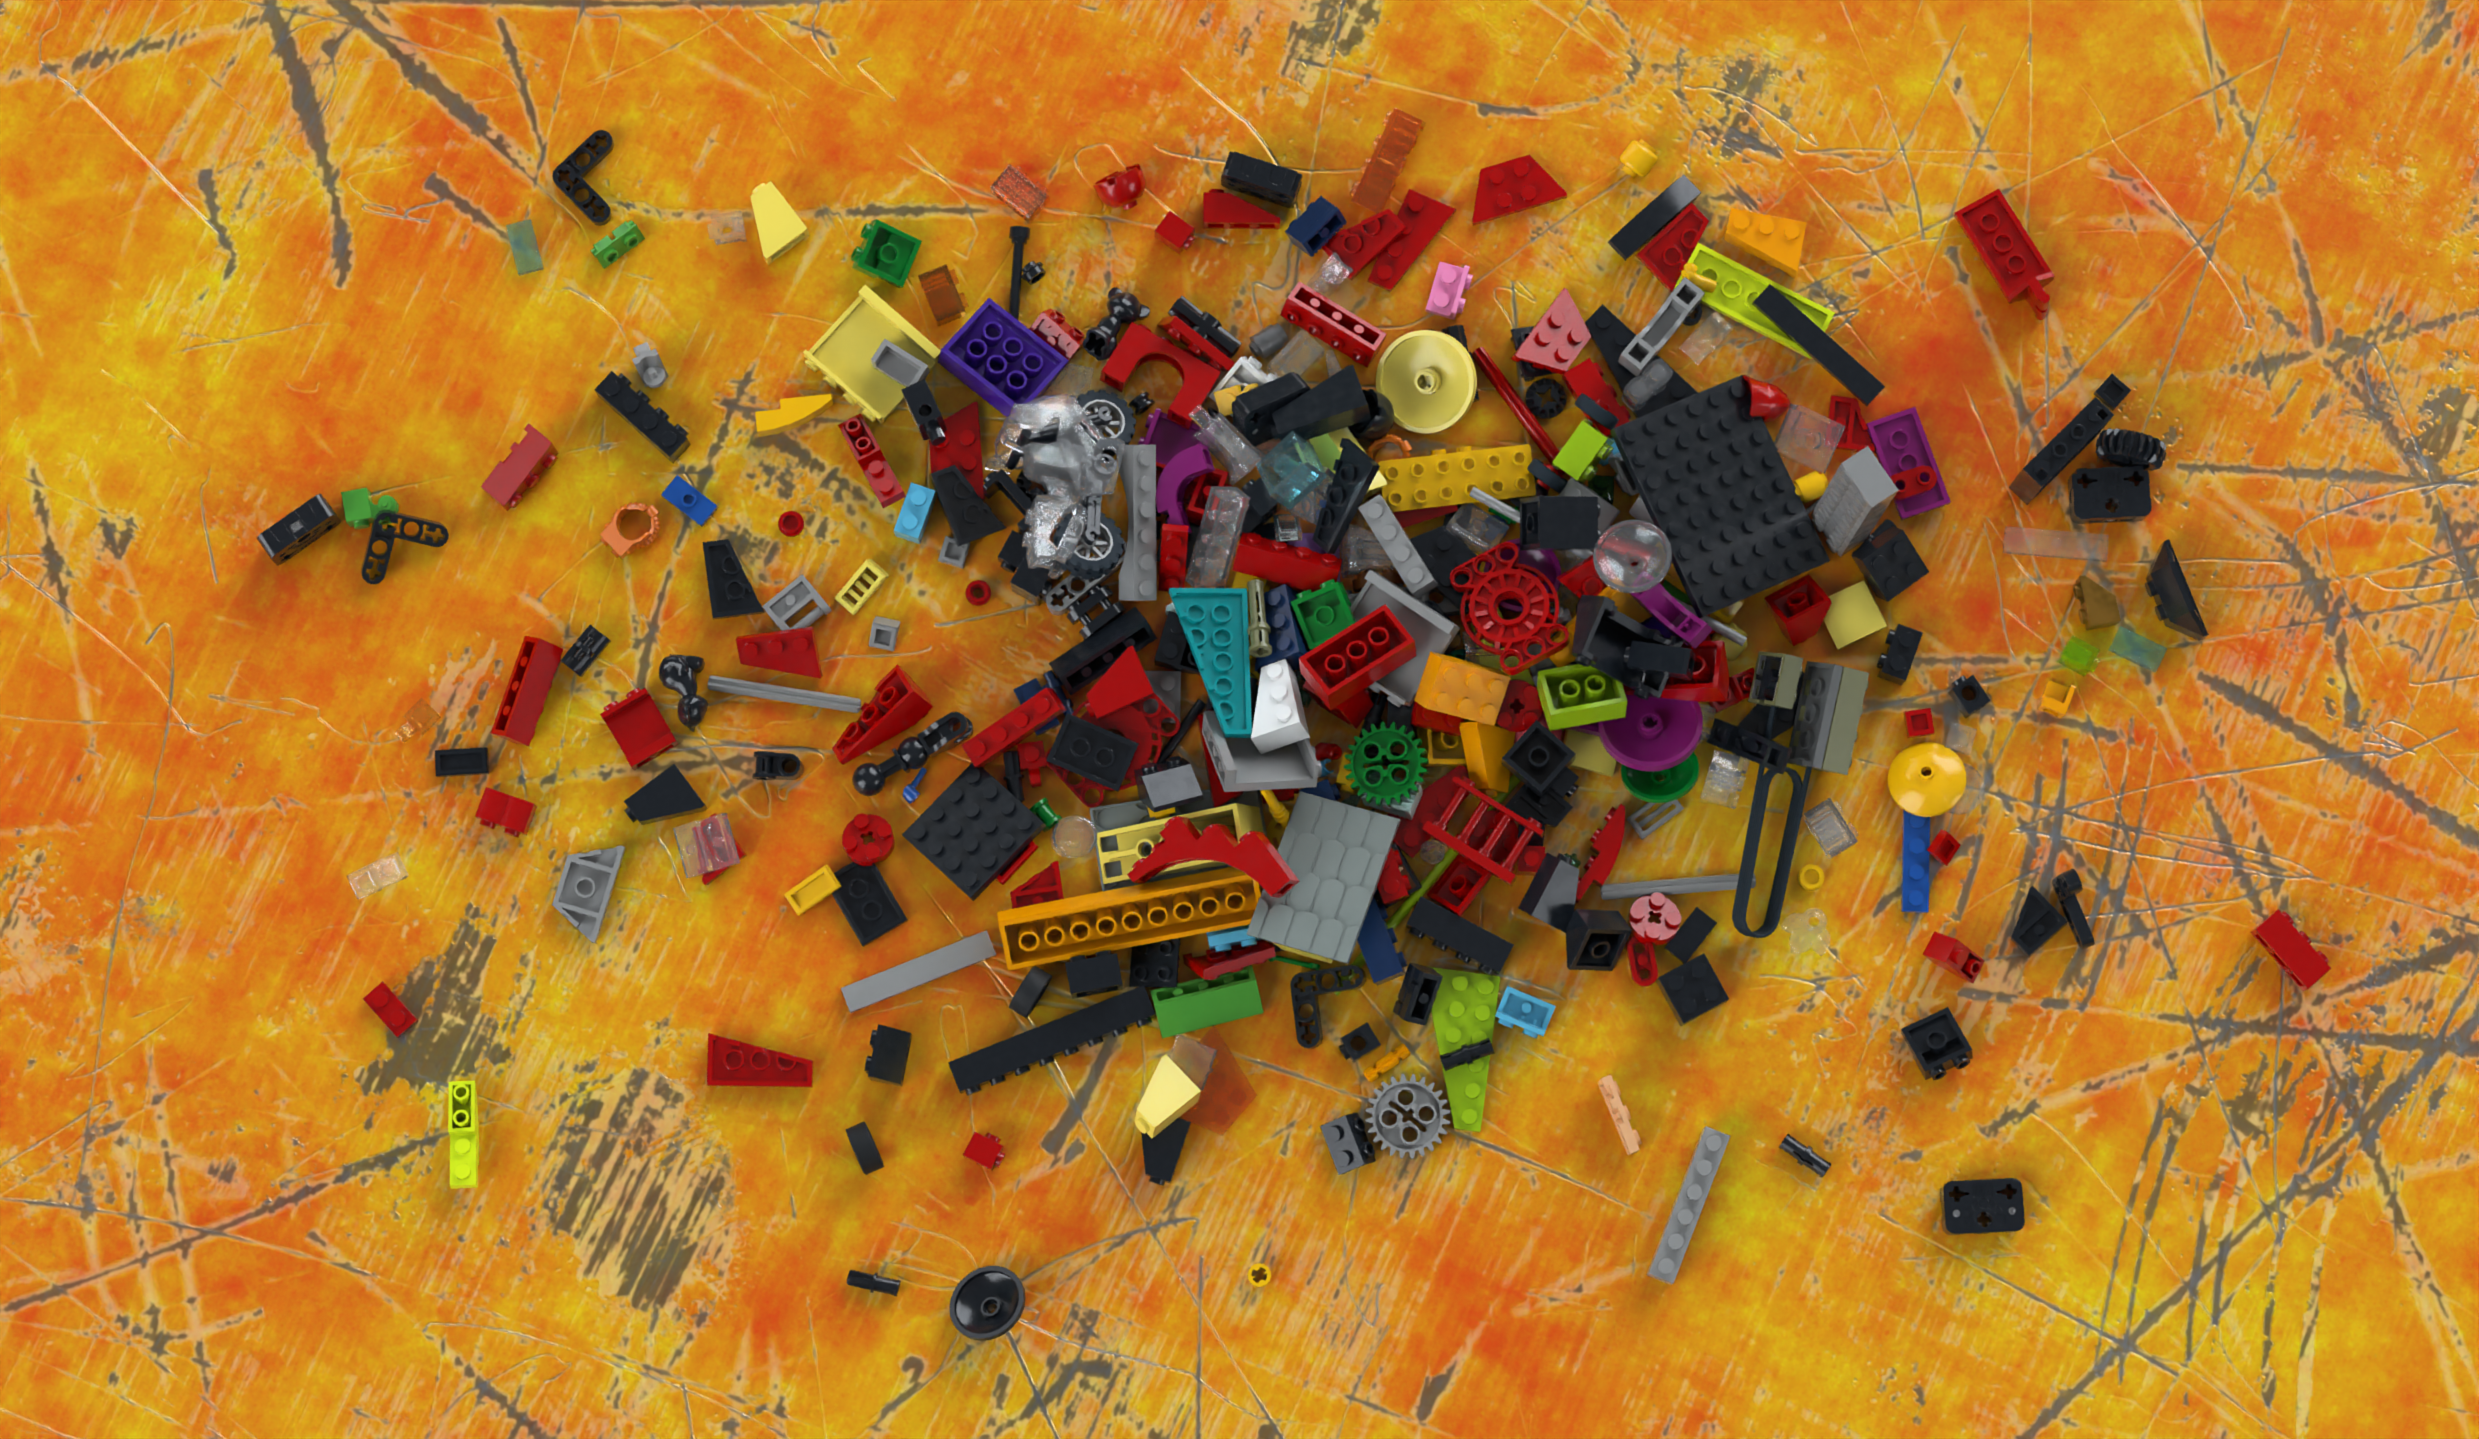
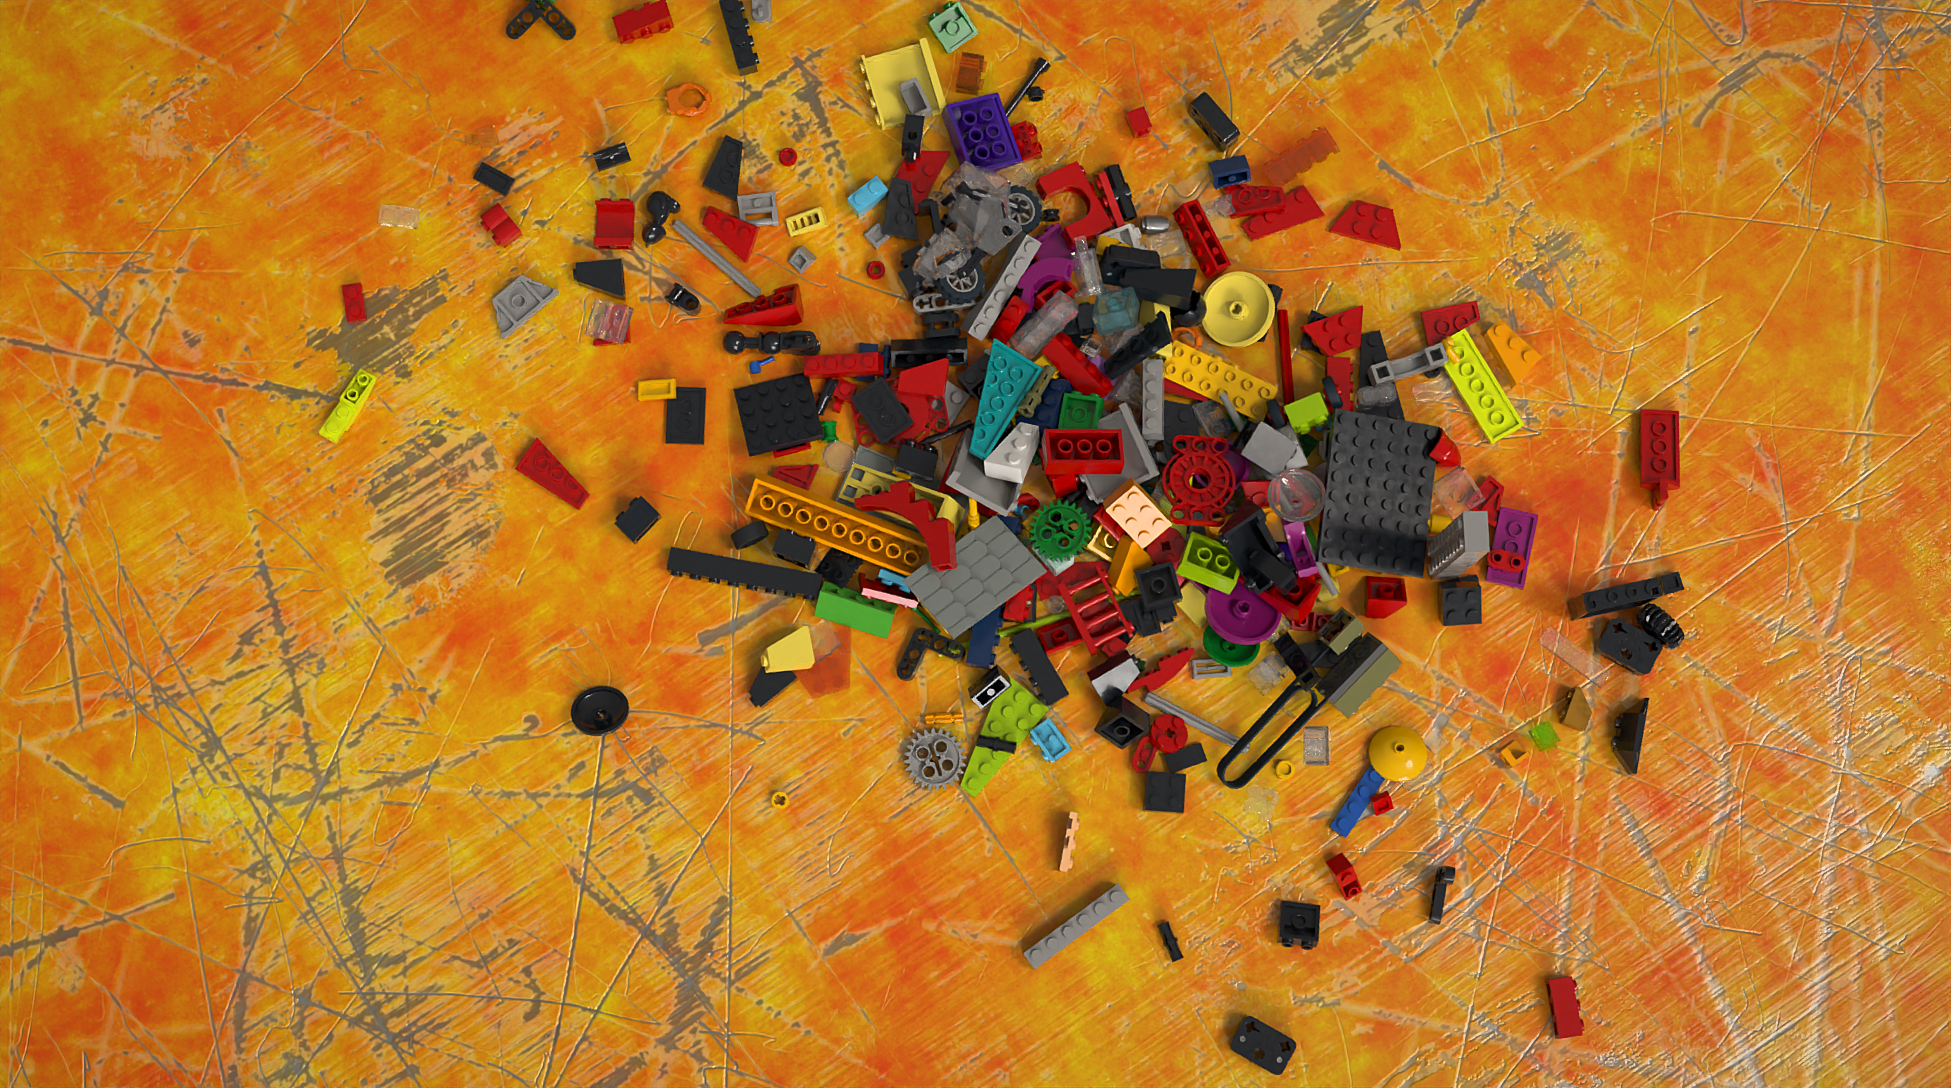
camera: 30 degrees right, 0 degrees up
red brick [491,636,563,746] -> none
blue plate [661,475,718,527] -> none
yellow slope [755,394,834,437] -> none
red slope [838,413,906,508] -> none
light grey tile [841,930,996,1013] -> none
red plate [842,813,895,866] -> none
black tyre [846,1122,884,1175] -> none
black axle [847,1270,901,1297] -> none
red brick [963,1132,1005,1171] -> none
clear orange brick [990,164,1050,224] -> none
black animal [1083,287,1150,361] -> none
red cylinder [1093,164,1146,210] -> none
red slope [1203,189,1280,229] -> none
bracket [1320,1113,1376,1175] -> none
black brick [1339,1022,1381,1063] -> none
bright pink bracket [1425,262,1473,320] -> none
black gear [1525,378,1567,419] -> none
black slope [1608,175,1701,261] -> none
yellow head [1620,139,1658,178] -> none
black tile [1752,284,1885,406] -> none
light yellow slope [1824,580,1888,650] -> none
black brick [1876,624,1923,686] -> none
red plate [1904,708,1935,738] -> none
black brick [1948,675,1991,718] -> none
black wing [2011,886,2068,958] -> none
clear light blue tile [2108,626,2167,673] -> none

